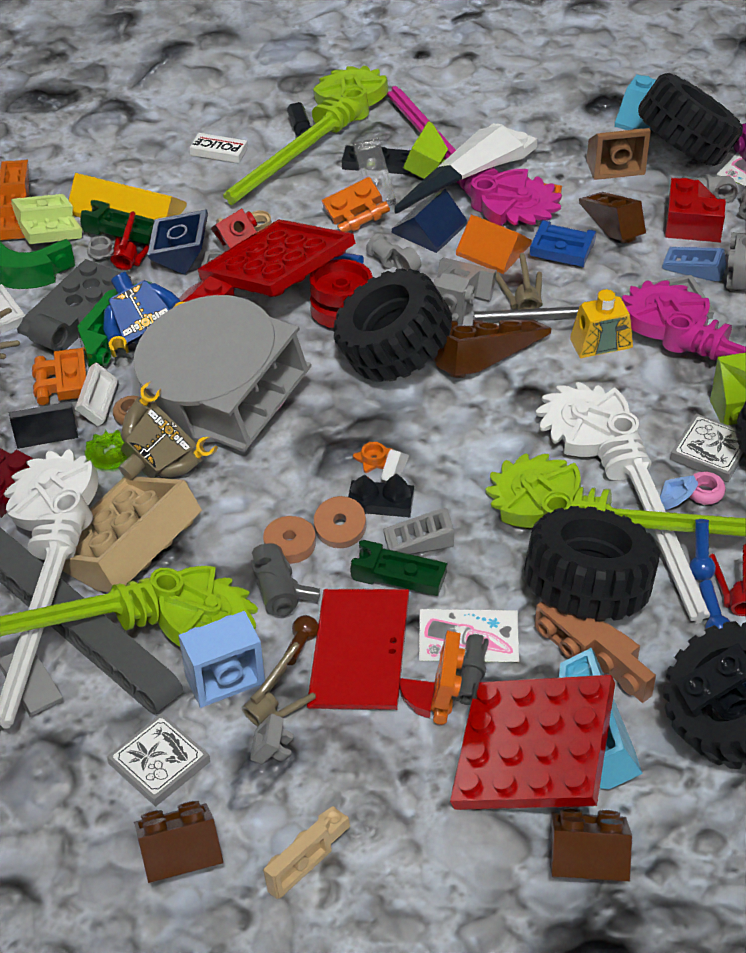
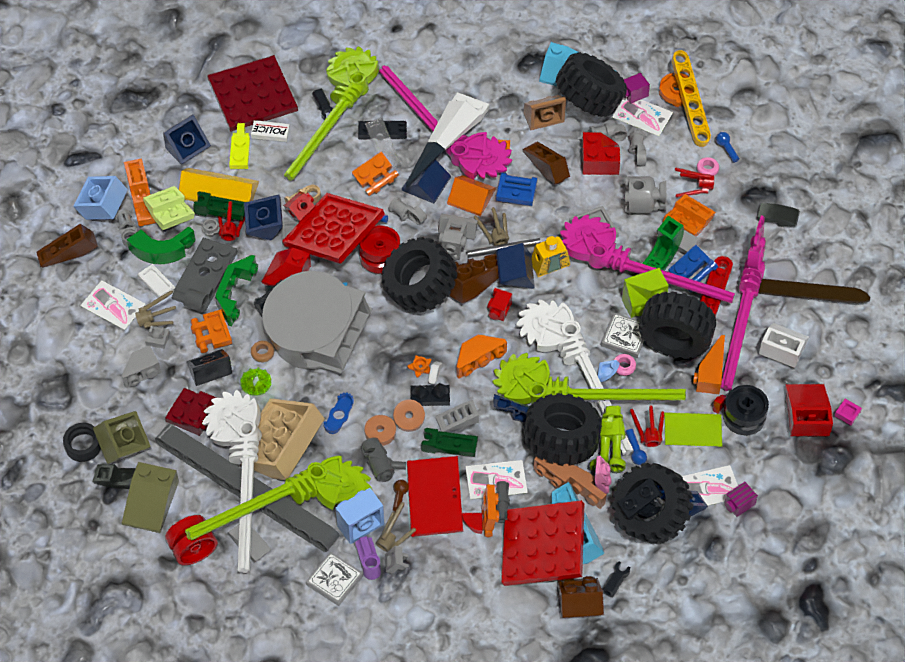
camera: 10 degrees left, 10 degrees up
white tile [75,363,119,426] -> none
blue torso [103,272,184,358] -> none
dark tan torso [119,381,218,480] -> none
reddish brown slope [134,801,224,883] -> none
tan hinge [263,806,350,899] -> none
lime slope [403,121,448,179] -> none
medium blue slope [662,247,727,282] -> none
blue bar [689,519,716,581] -> none
none -> dark blue slope [163,114,211,164]
none -> dark red plate [207,55,298,132]
none -> neon yellow hinge [229,123,250,169]
none -> blue piece [323,392,354,434]
none -> medium lavender piece [355,536,381,580]
none -> orange slope [457,334,507,379]
none -> red brick [488,288,512,322]
none -> dark blue slope [493,394,530,423]
none -> dark blue slope [496,243,535,289]
none -> lime piece [589,406,626,473]
none -> bright pink slope [595,456,611,494]
none -> black bar [602,561,631,598]

